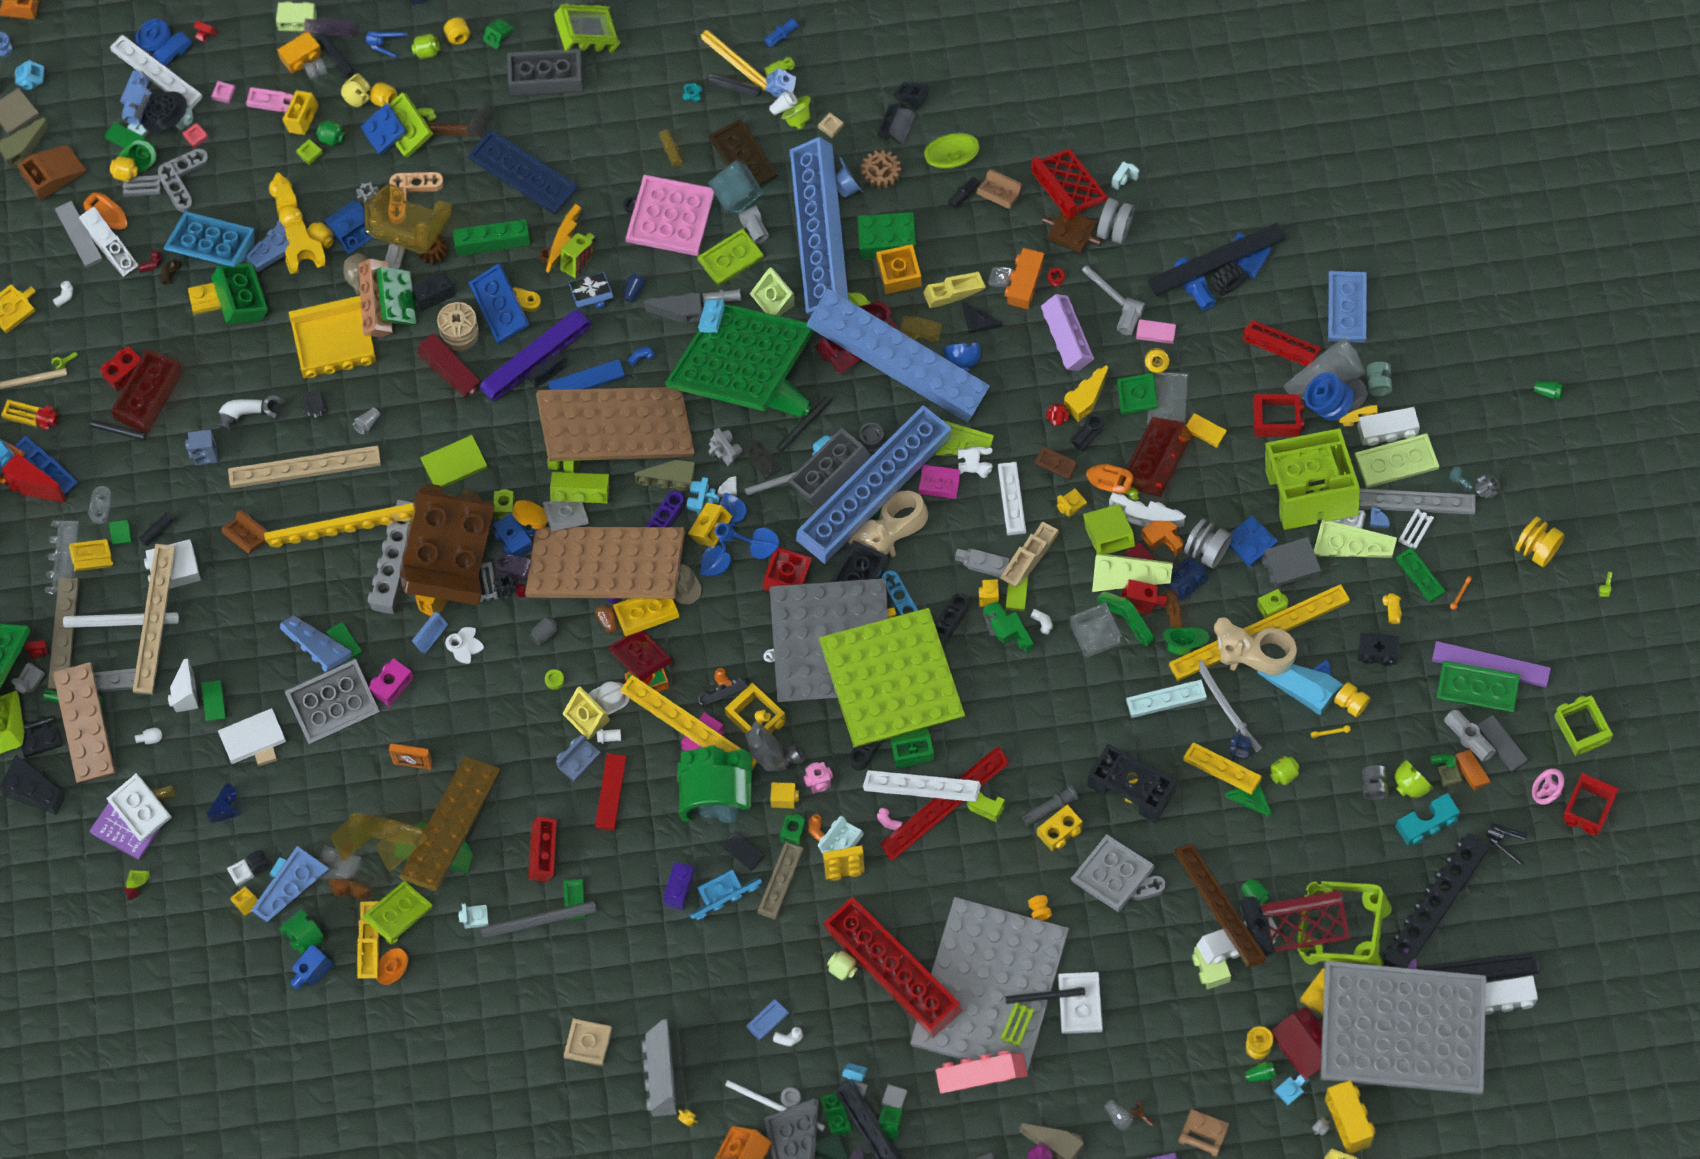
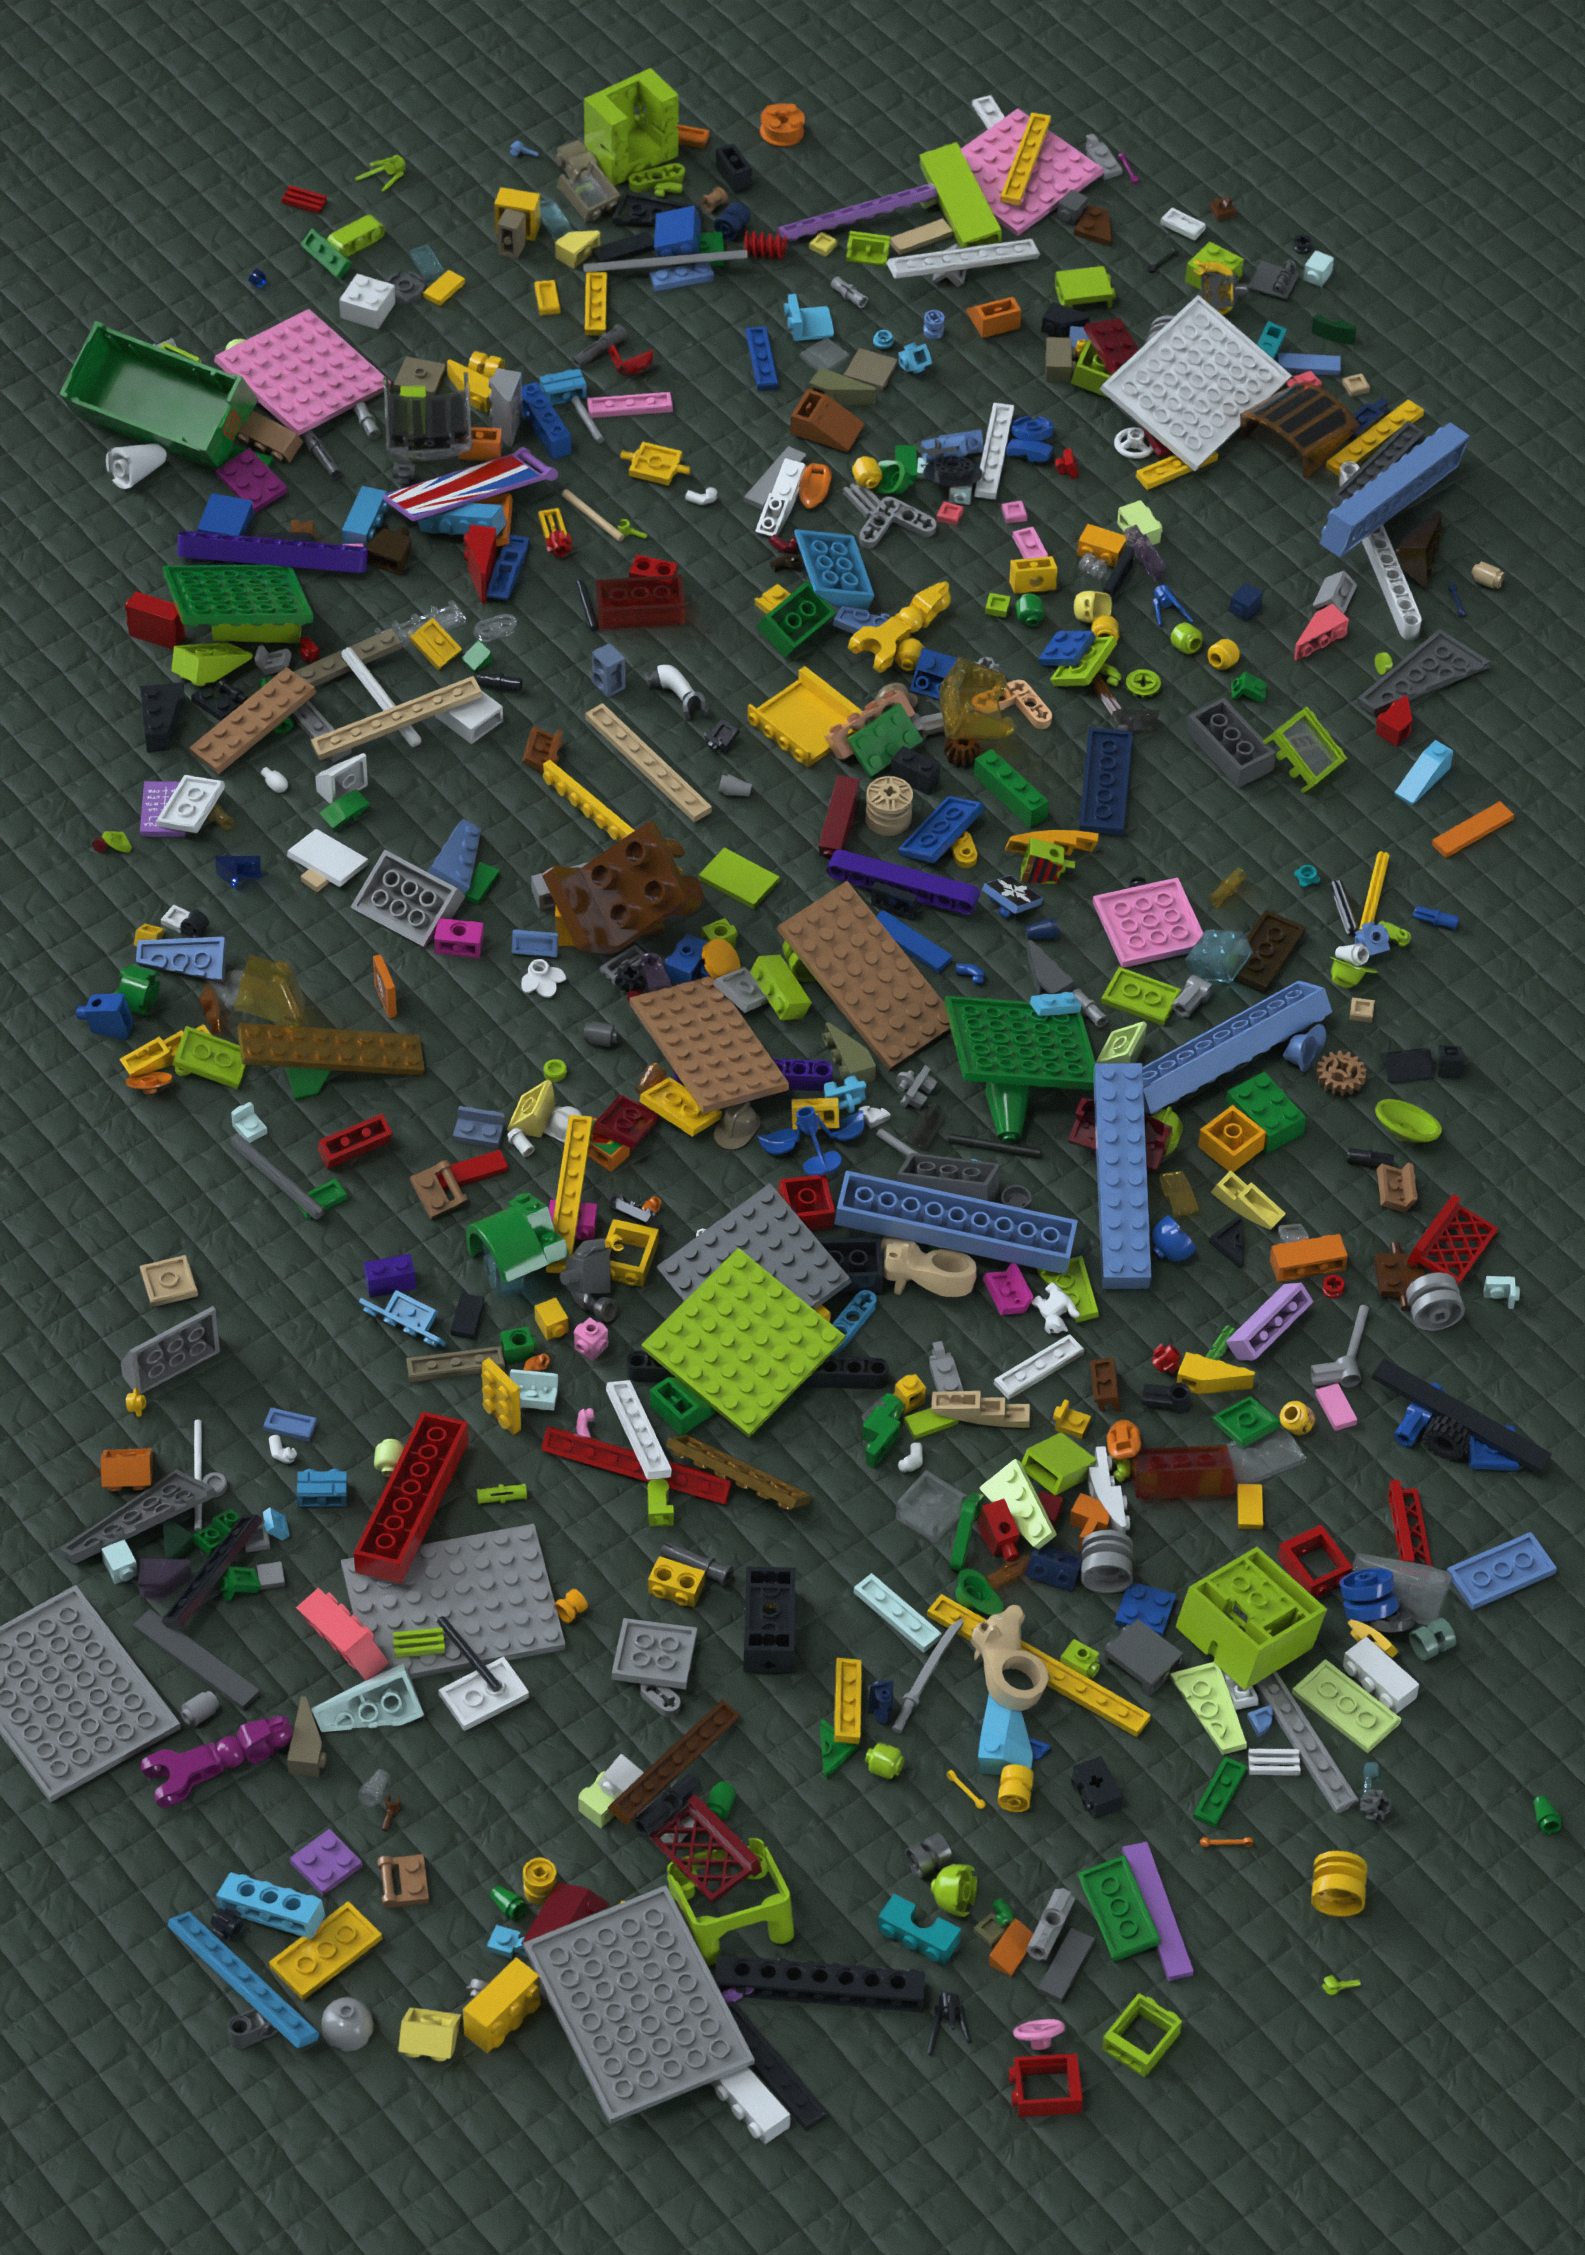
camera: 55 degrees right, 15 degrees down
yellow arm [1382,593,1402,624] -> none
none -> dark azure brick [297,1469,348,1507]
none -> light aqua wedge [311,1664,424,1732]
none -> medium nougat plate [410,1160,469,1220]
none -> lime pin [477,1484,527,1504]
none -> pearl gold plate [666,1434,813,1510]
none -> lime gear [1126,669,1161,698]
none -> bright green axle [1206,1325,1237,1361]

